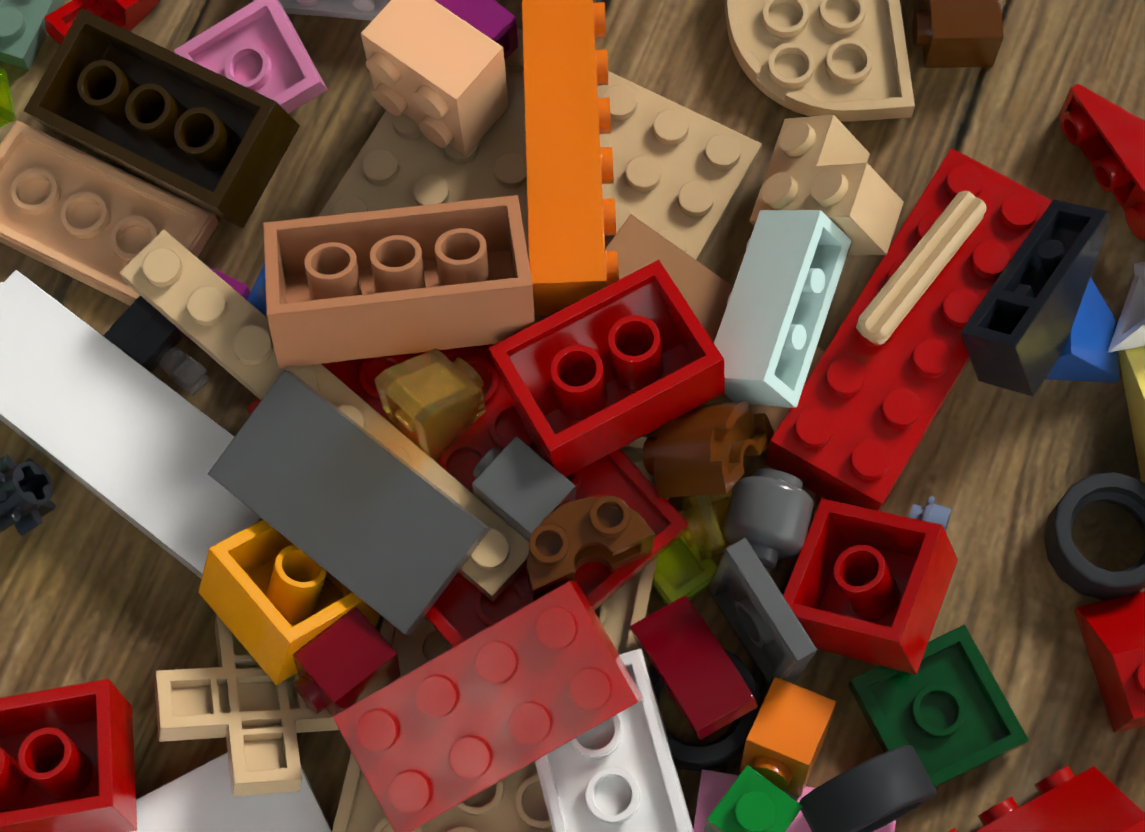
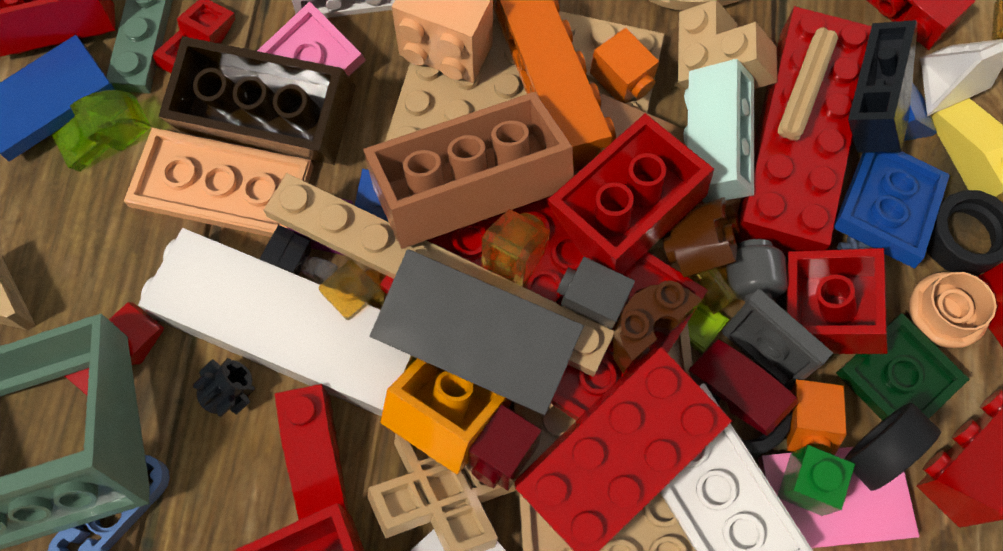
camera: 20 degrees left, 0 degrees up
none -> red slope [274,384,349,520]
none -> clear yellow bracket [319,259,385,320]
none -> orange brick [590,27,659,104]
none -> blue plate [834,152,950,269]
none -> light nougat piece [909,272,997,348]

